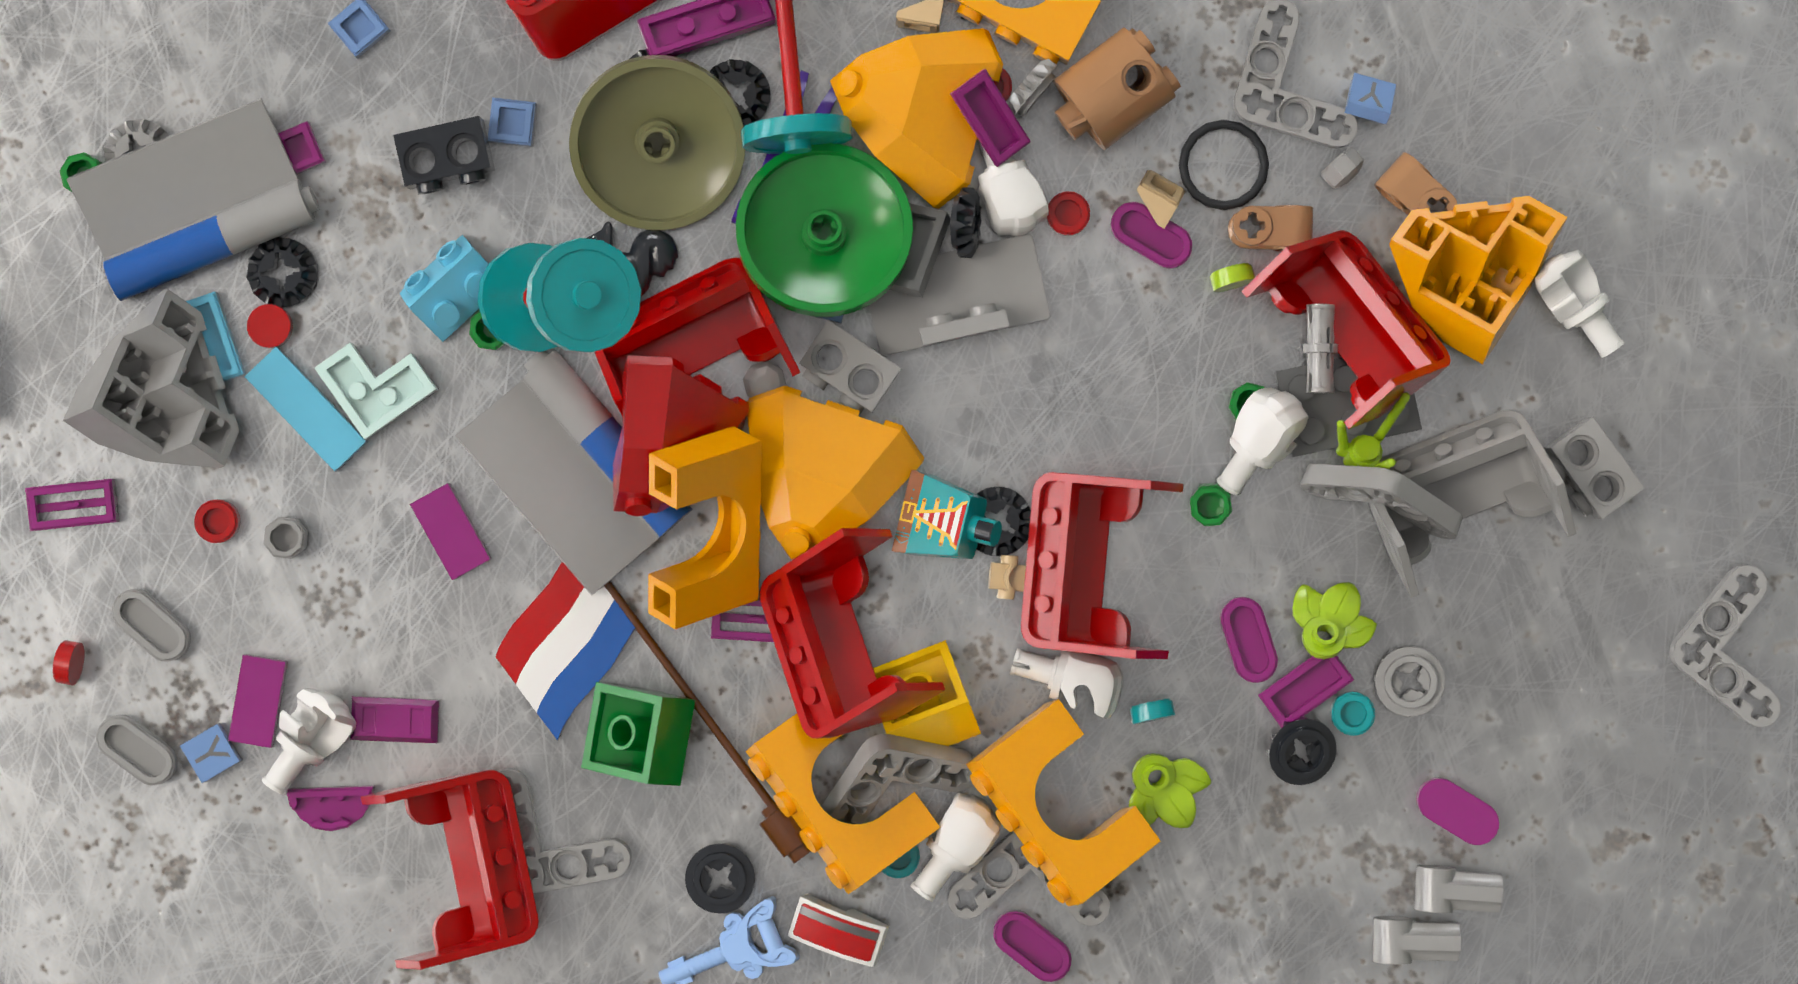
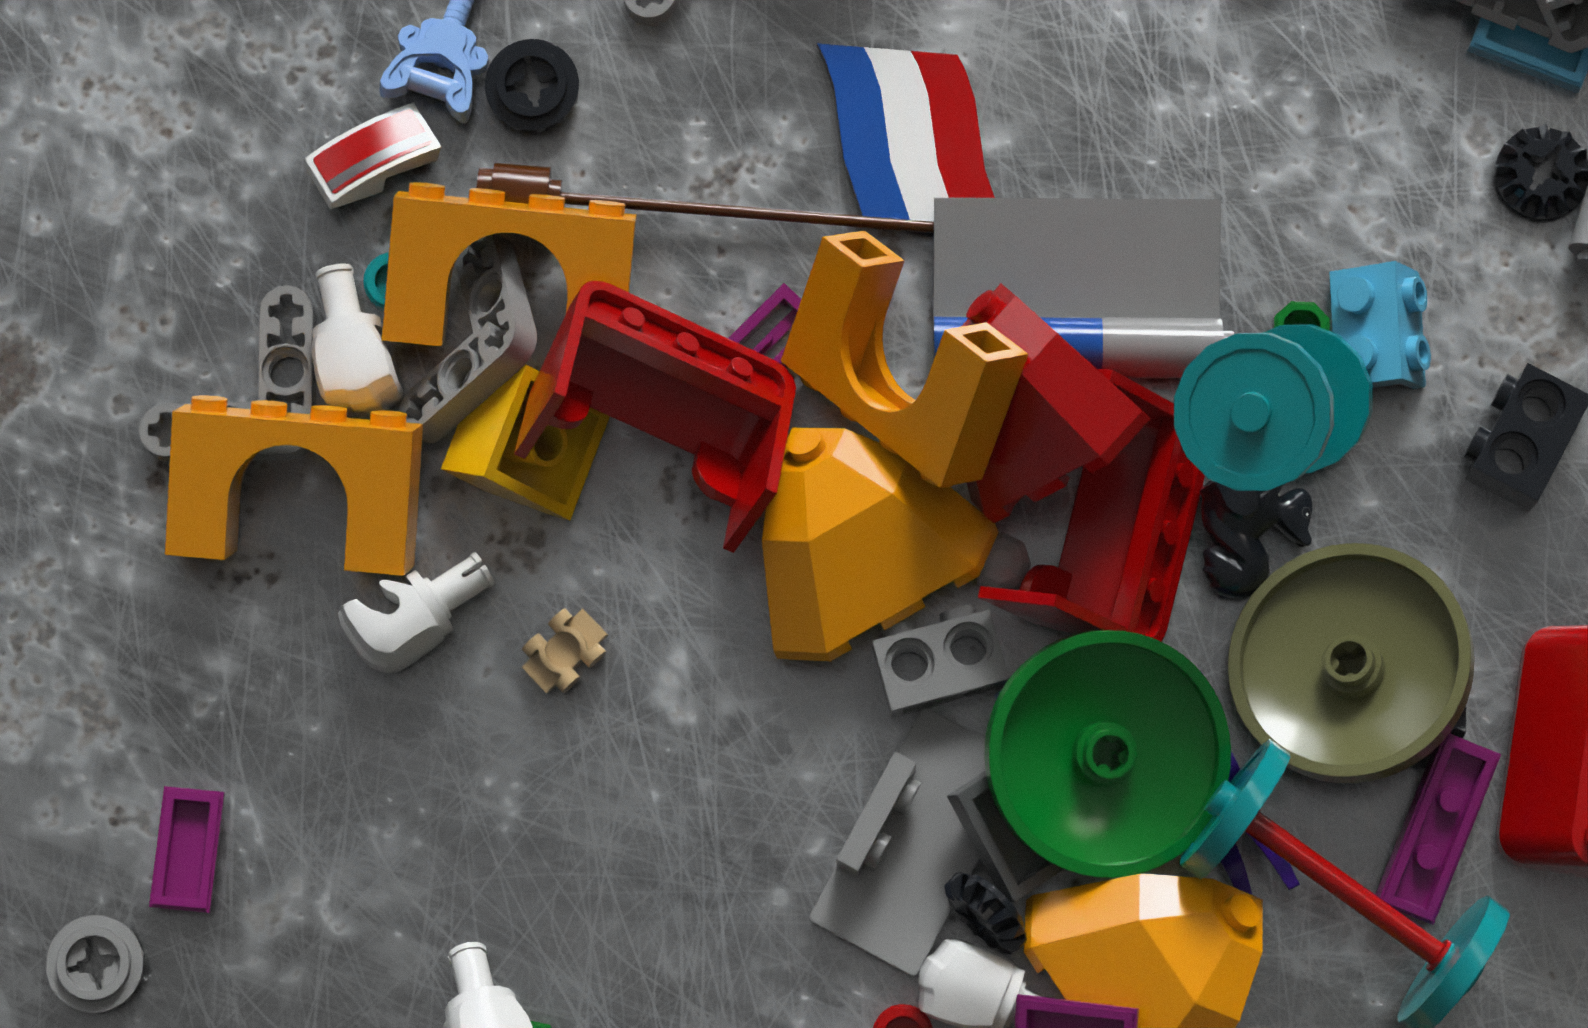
camera: 130 degrees right, 10 degrees down
medium azure tile [244,347,368,472] -> none
red tile [247,304,293,348] -> none
light aqua plate [315,343,438,440] -> none
magenta tile [410,483,492,580] -> none
medium blue tile [487,97,537,147] -> none
green slope [581,682,695,786] -> none
black gear [710,59,771,126] -> none
torso [891,470,1002,559] -> none
black gear [976,487,1031,556] -> none
magenta tile [993,910,1072,982] -> none
red windscreen [1021,472,1184,659] -> none
lime plate [1129,753,1211,828] -> none
teal tile [1130,699,1175,724] -> none
green tile [1190,483,1232,526] -> none
magenta tile [1220,597,1278,683] -> none
black gear [1266,716,1337,785] -> none
lime plate [1292,582,1377,659] -> none
teal tile [1330,691,1375,736] -> none

